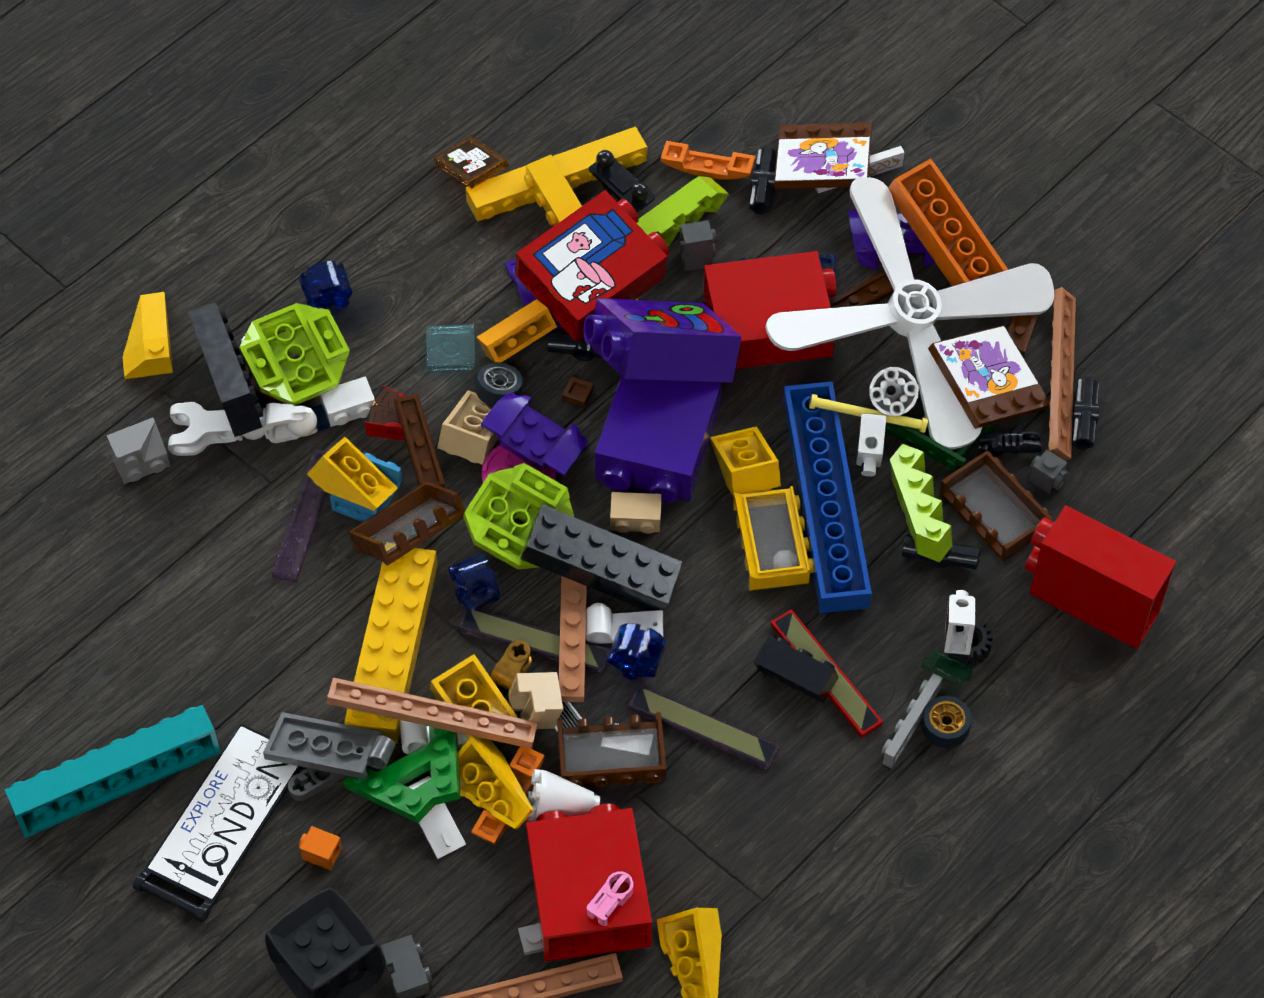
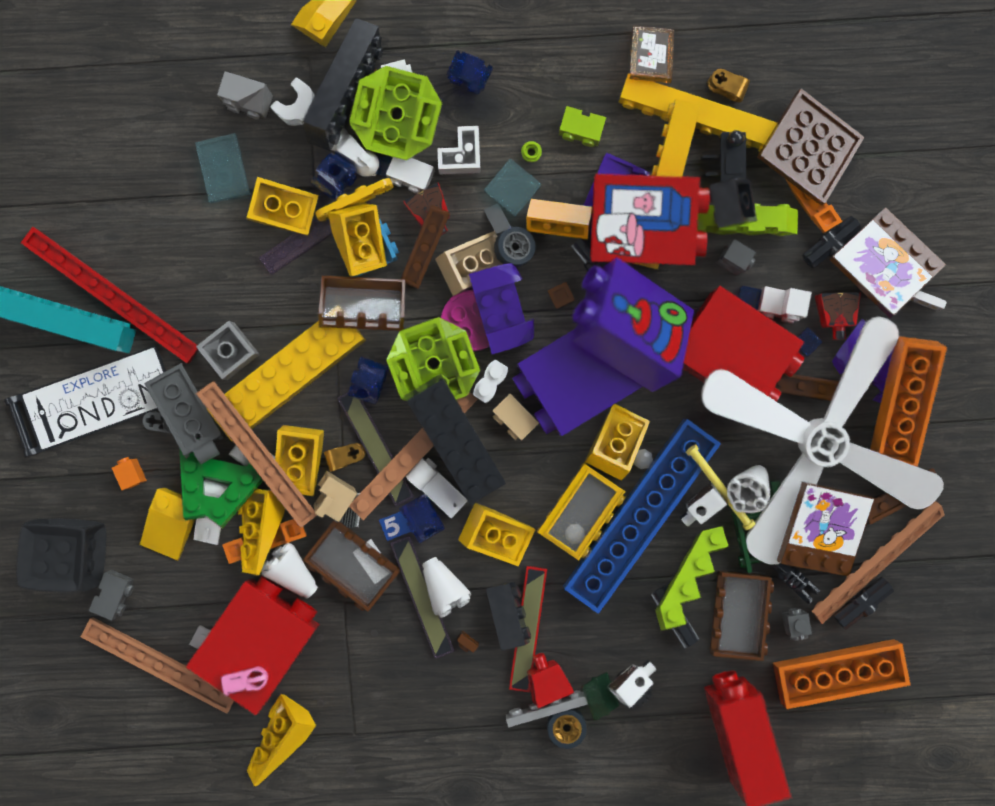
camera: 45 degrees right, 30 degrees up
none -> red plate [21,227,199,364]
none -> yellow slope [140,488,196,560]
none -> clear light blue tile [195,133,250,203]
none -> light grey slope [196,321,260,380]
none -> yellow slope [246,177,319,236]
none -> clear blue brick [311,151,357,200]
none -> yellow plate [315,178,394,221]
none -> blue sticker [379,506,423,541]
none -> white cone [422,557,472,618]
none -> white brick [437,126,480,174]
none -> reddish brown plate [457,630,479,653]
none -> yellow slope [458,503,535,566]
none -> white brick [473,360,508,403]
none -> dark grey sticker [484,203,511,234]
none -> lime plate [521,141,542,162]
none -> red torso [527,653,574,708]
none -> lime brick [559,106,606,147]
none -> light grey tile [633,449,653,469]
none -> pearl gold piece [707,69,750,102]
none -> black brick [710,179,757,228]
none -> white brick [756,286,812,323]
none -> plate [757,89,865,205]
none -> orange brick [773,639,910,709]
none -> torso [815,292,860,340]

